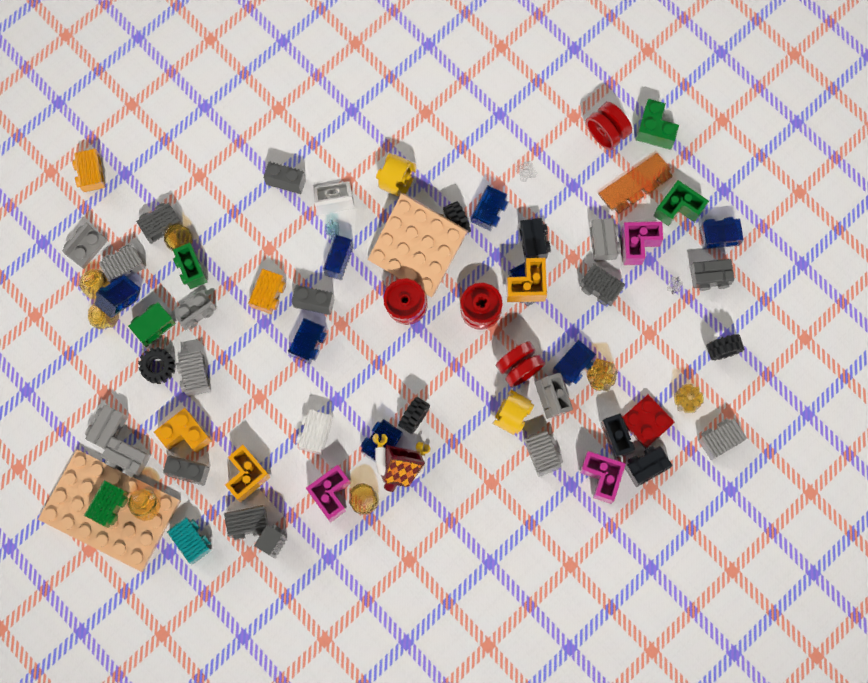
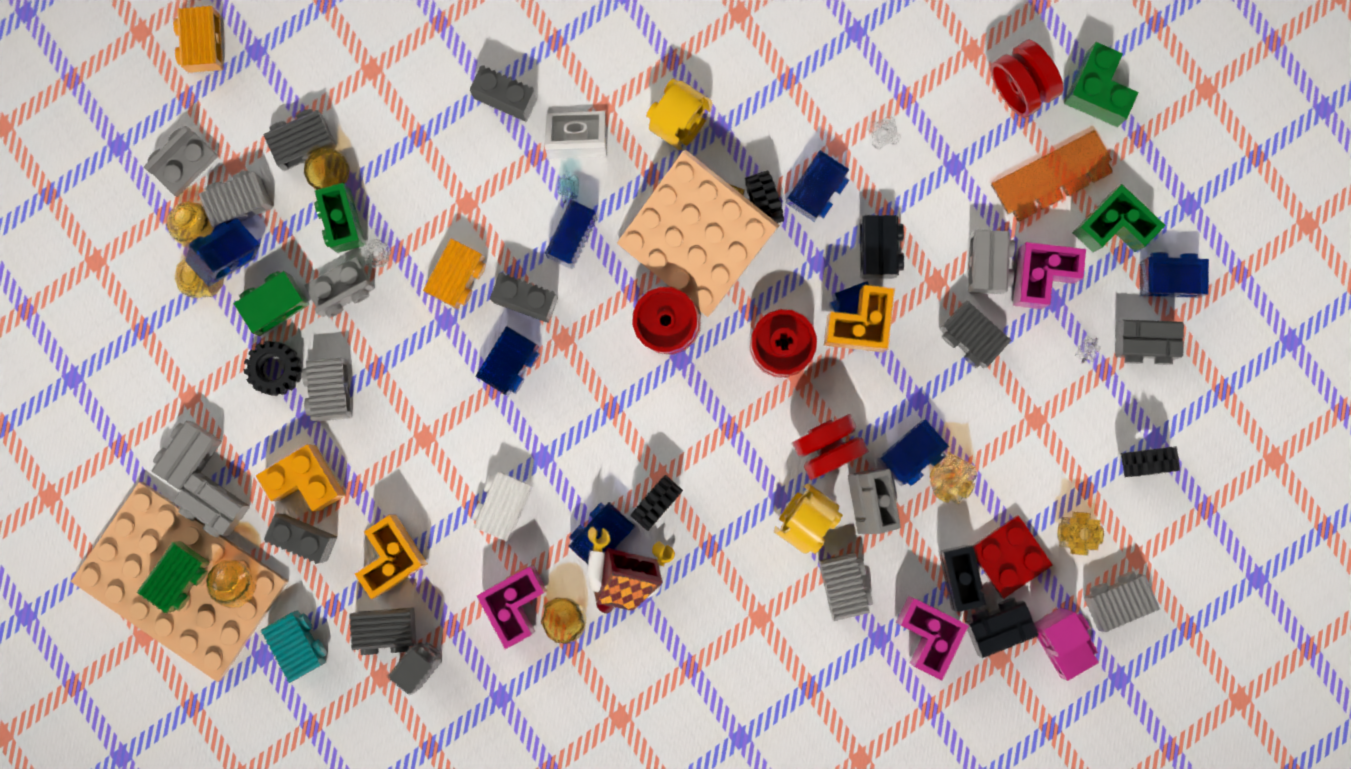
camera: 10 degrees right, 10 degrees up
none -> clear plate [361,239,391,268]
none -> dark pink brick [1034,607,1099,681]

